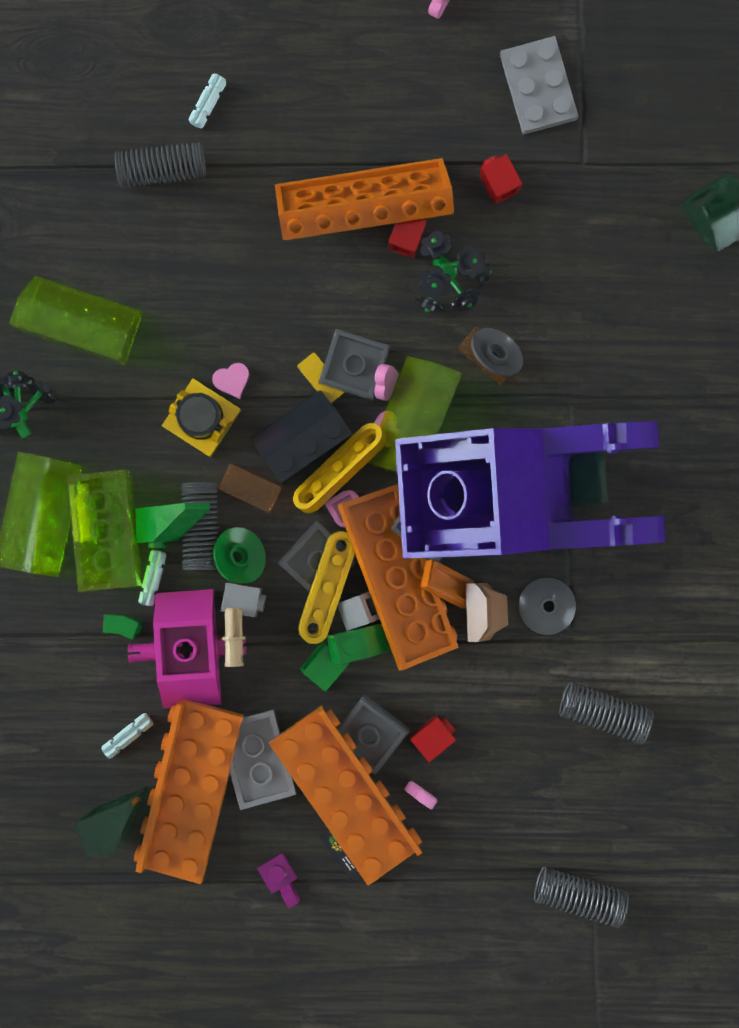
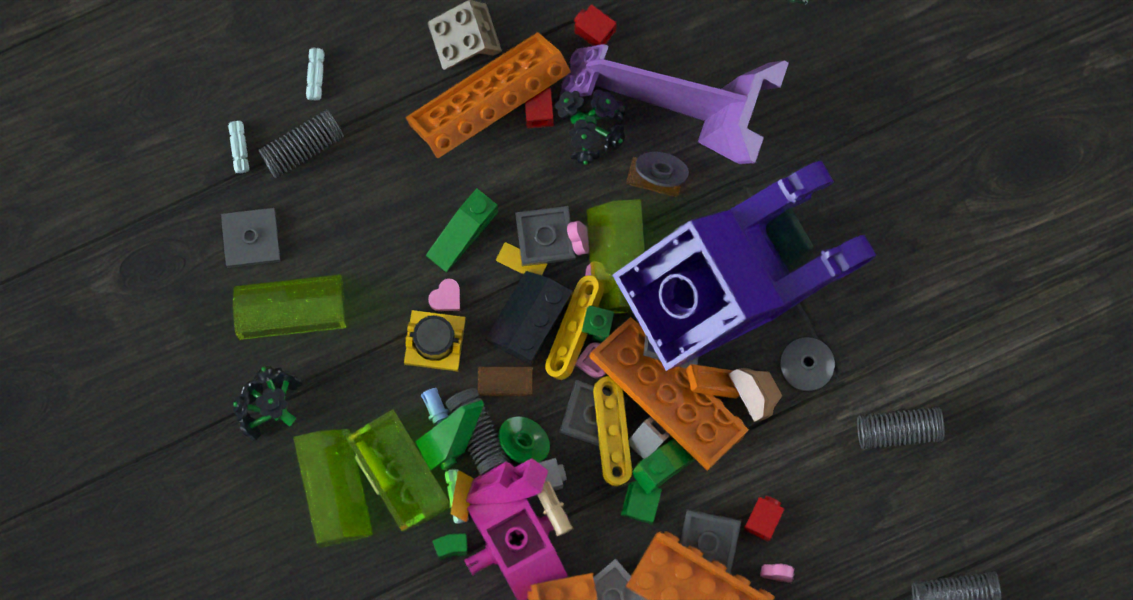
camera: 25 degrees left, 10 degrees down
none -> dark grey plate [221,208,281,268]
none -> light aqua axle [228,121,249,173]
none -> light blue pin [421,388,449,425]
none -> green slope [426,188,498,273]
none -> dark tan bracket [428,0,502,70]
none -> yellow sticker [451,471,473,522]
none -> dark pink slope [466,459,548,504]
none -> medium lavender piece [560,44,788,164]
none -> green bracket [582,306,614,343]

